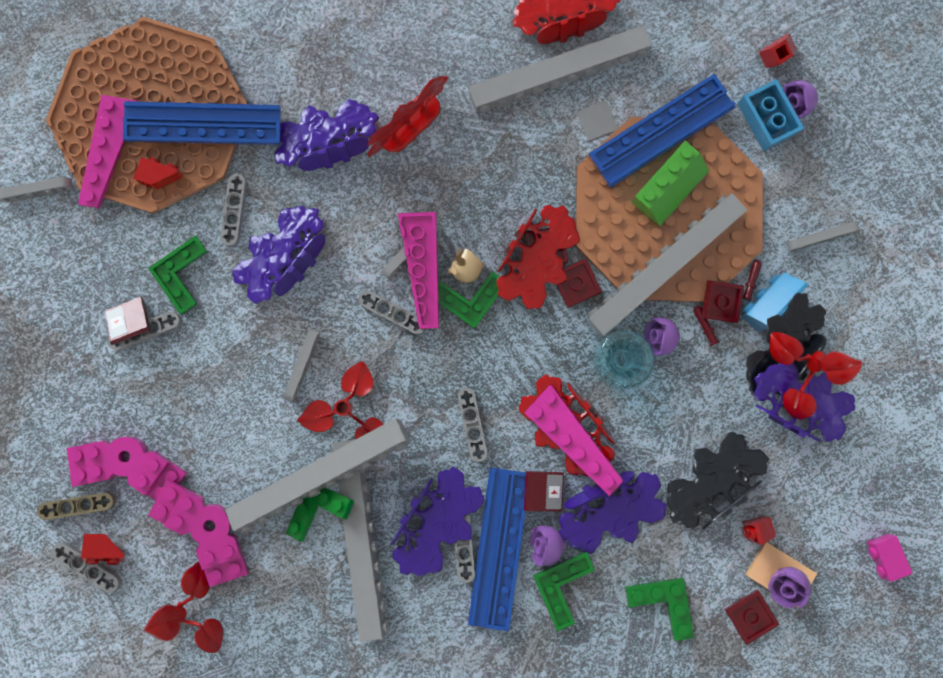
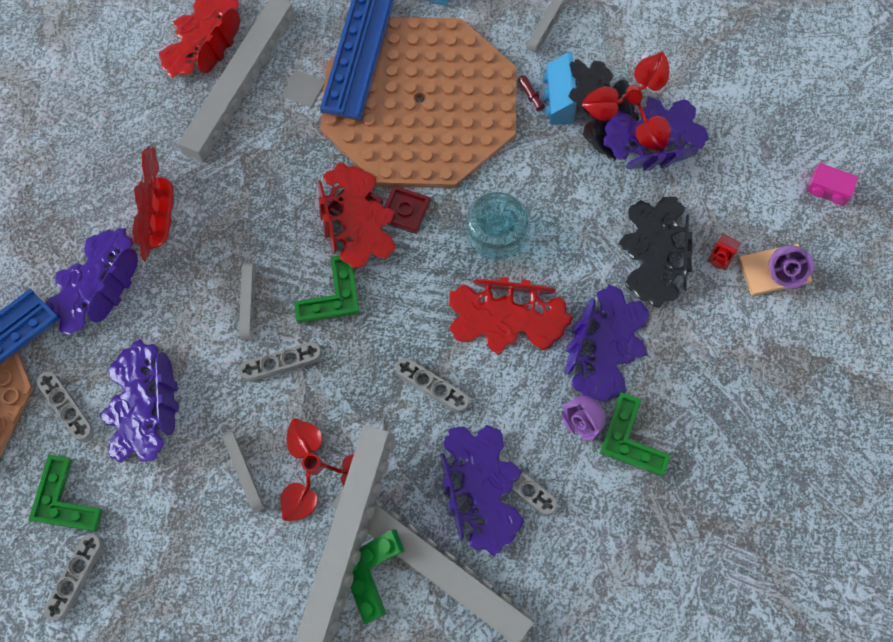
camera: 40 degrees left, 15 degrees down
tile [105,297,150,344] -> none
dark pink wing [398,212,439,329] -> none
tan helmet [447,247,485,283] -> none
blue plate [468,467,526,632] -> none
dark red tile [524,471,564,512] -> none
dark pink wing [525,385,624,496] -> none
light grey brick [586,193,747,337] -> none
green plate [625,577,694,641] -> none
bright green slope [631,141,709,227] -> none
medium lavender cylinder [644,317,680,356] -> none
dark red piece [693,306,719,346] -> none
dark red tile [701,280,744,323] -> none
dark red tile [724,589,780,645] -> none

